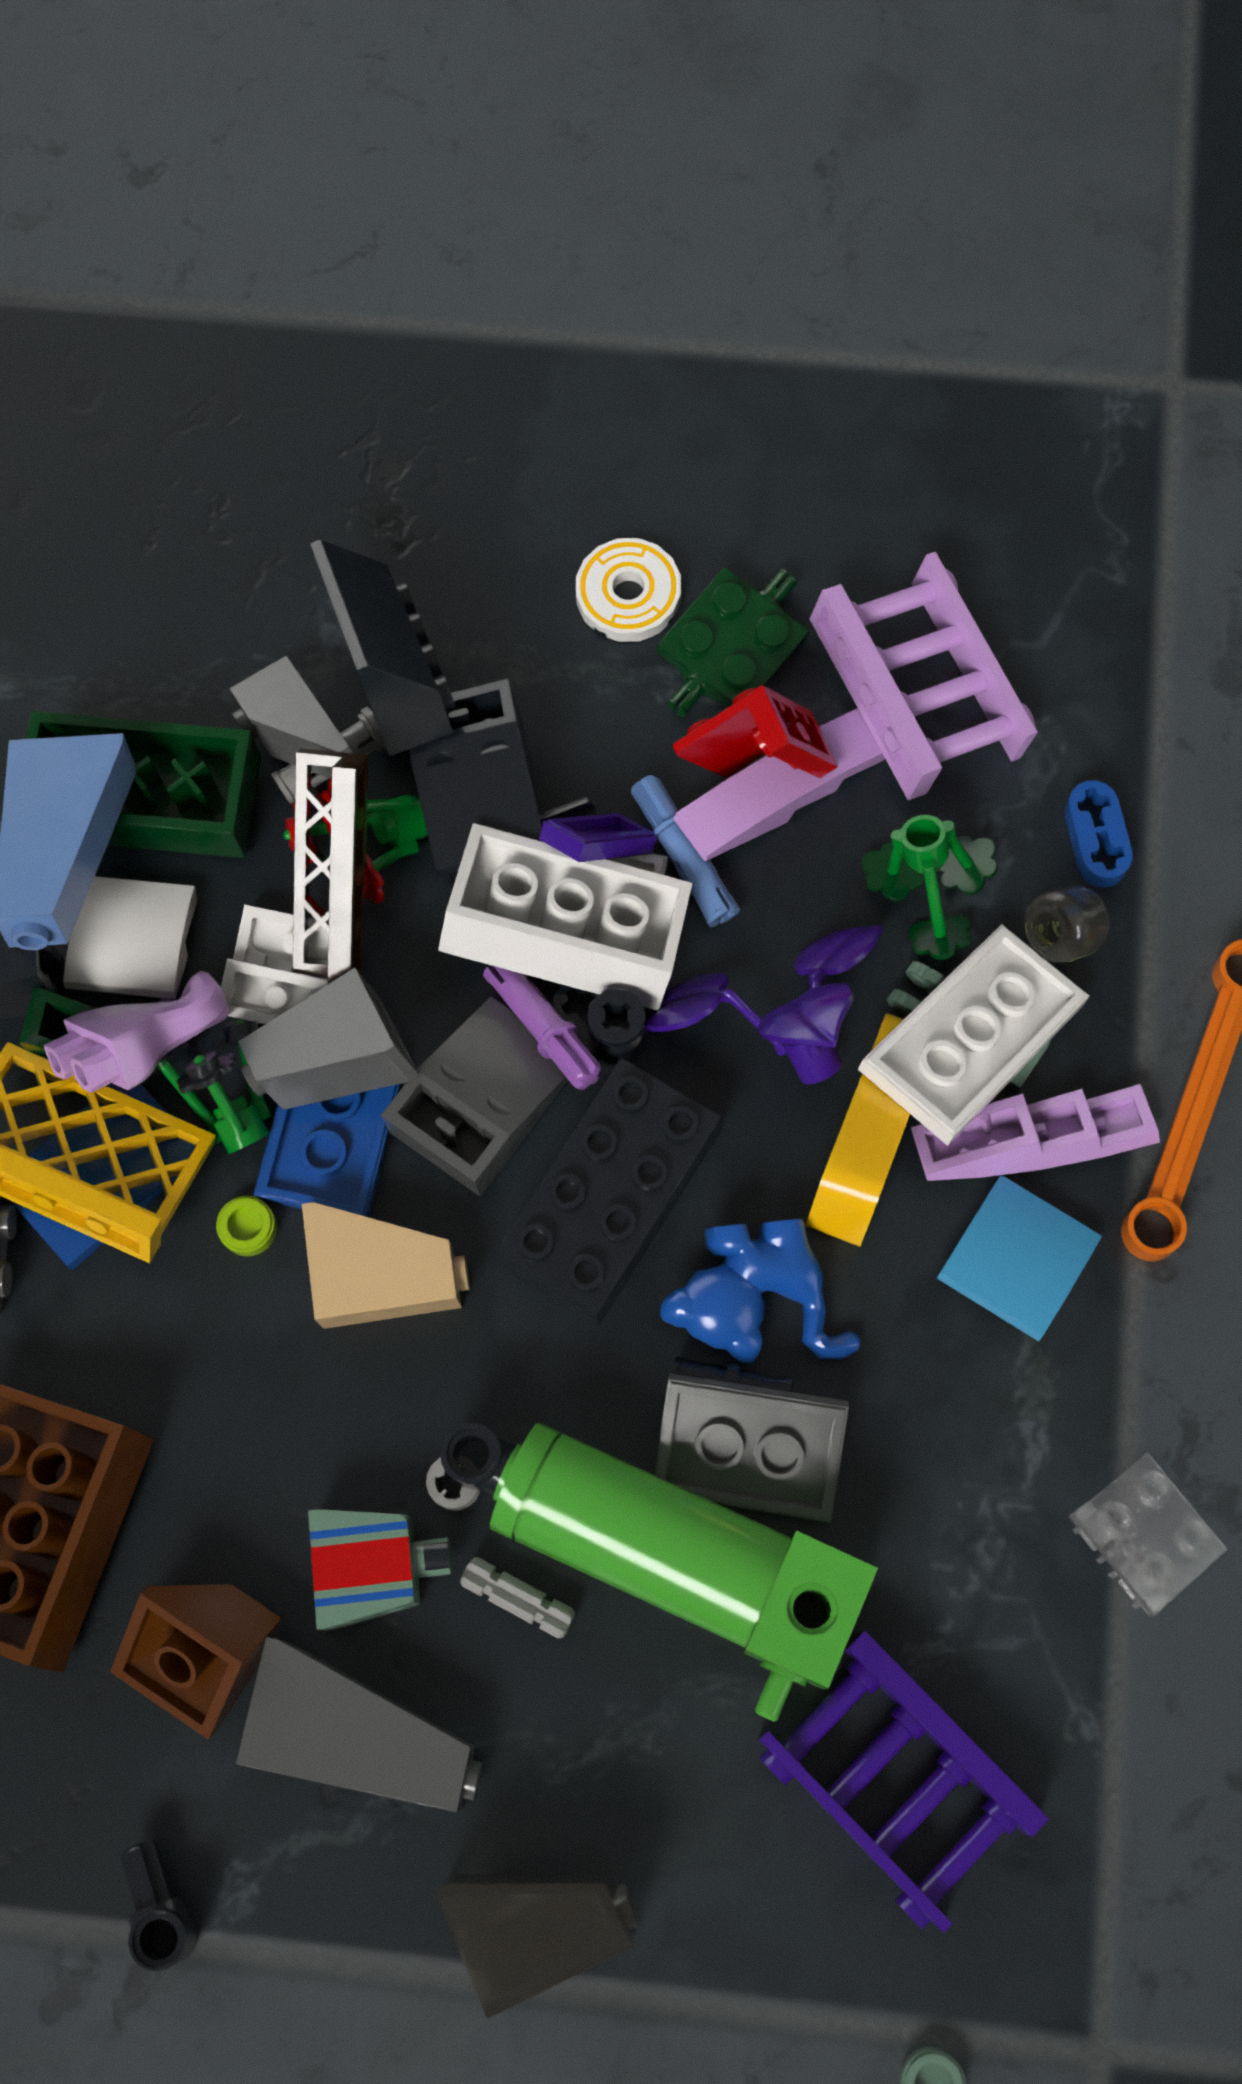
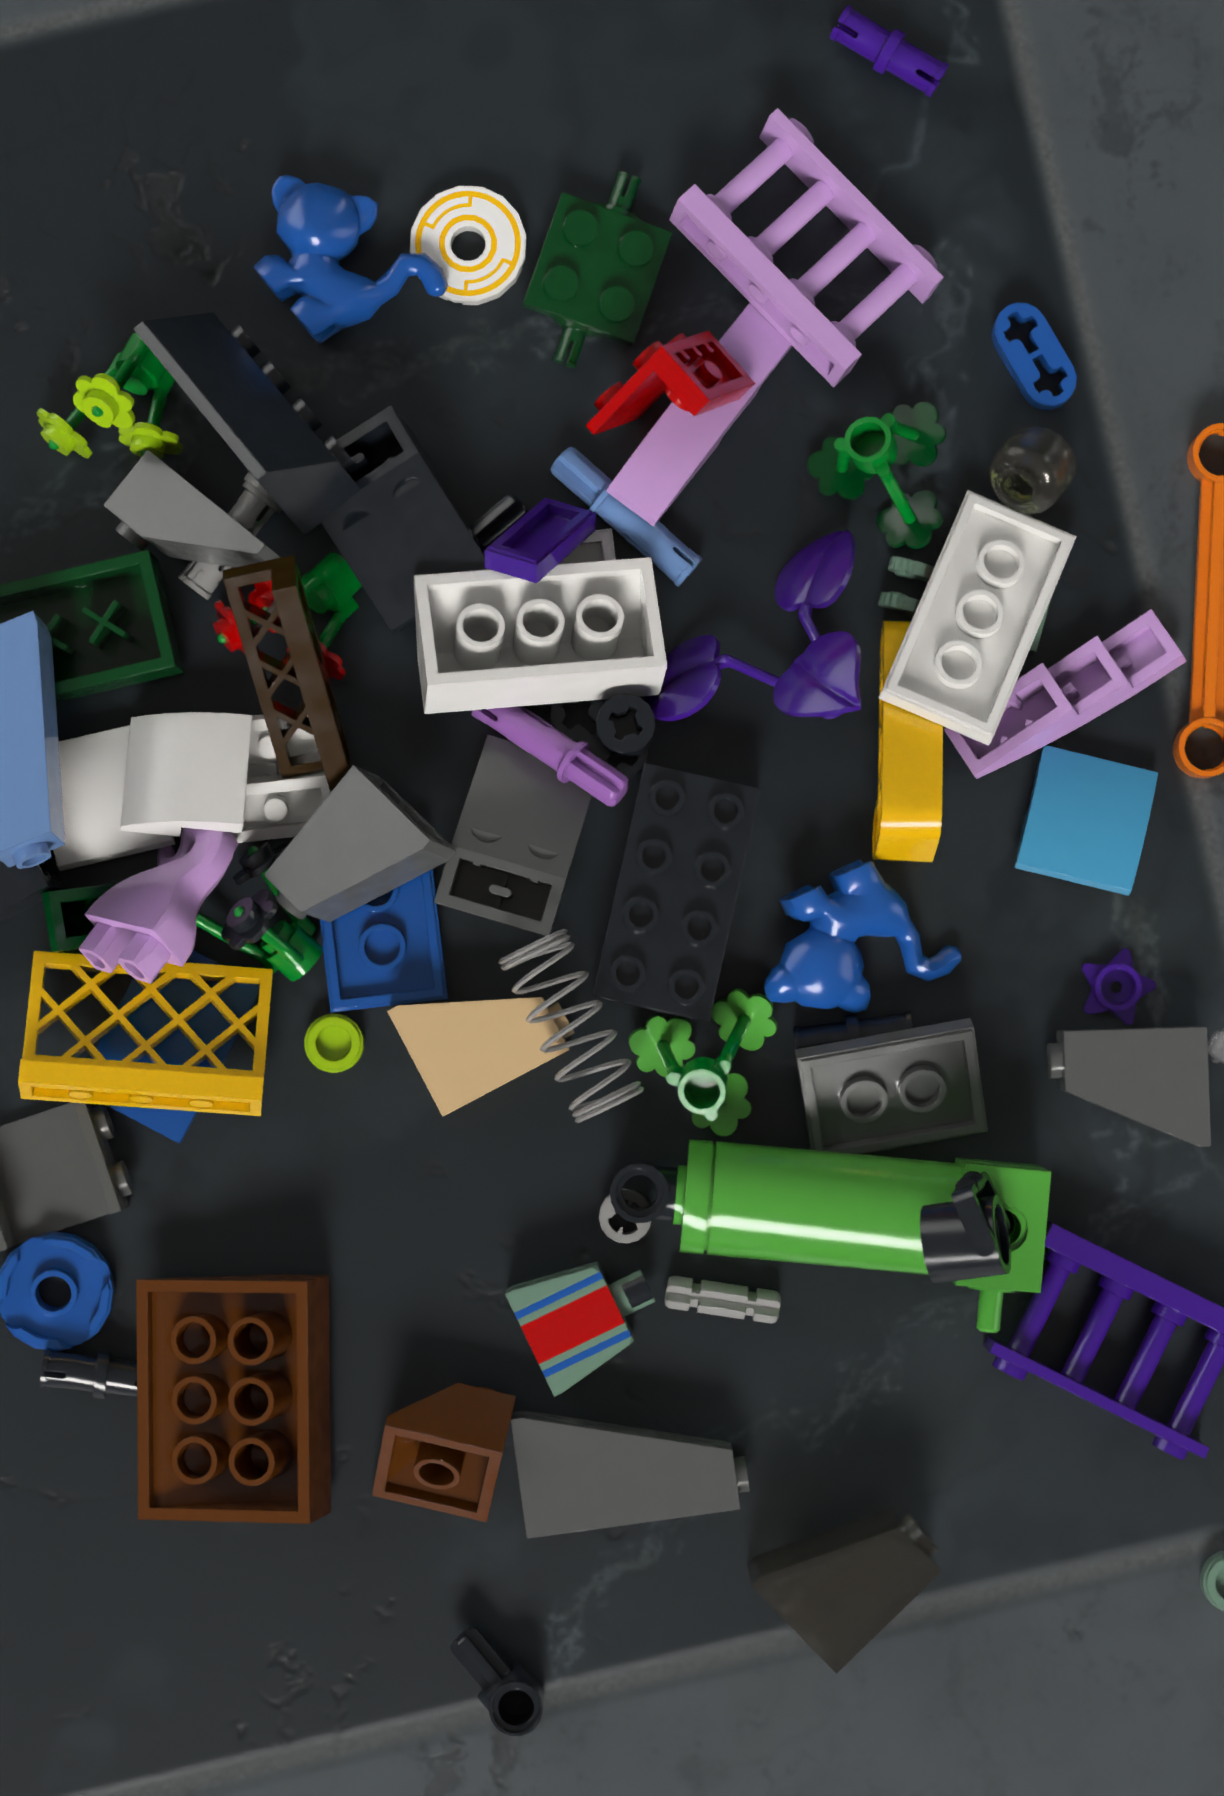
camera: 20 degrees left, 15 degrees up
none -> lime plant [36,333,183,459]
none -> white slope [120,712,252,837]
none -> blue animal [253,175,448,344]
none -> light grey piece [498,929,644,1123]
none -> bright green plant [628,988,777,1136]
none -> dark purple pin [829,5,949,98]
none -> black piece [920,1171,1012,1284]
none -> dark grey slope [1047,1026,1211,1147]
none -> dark purple plate [1081,948,1156,1025]

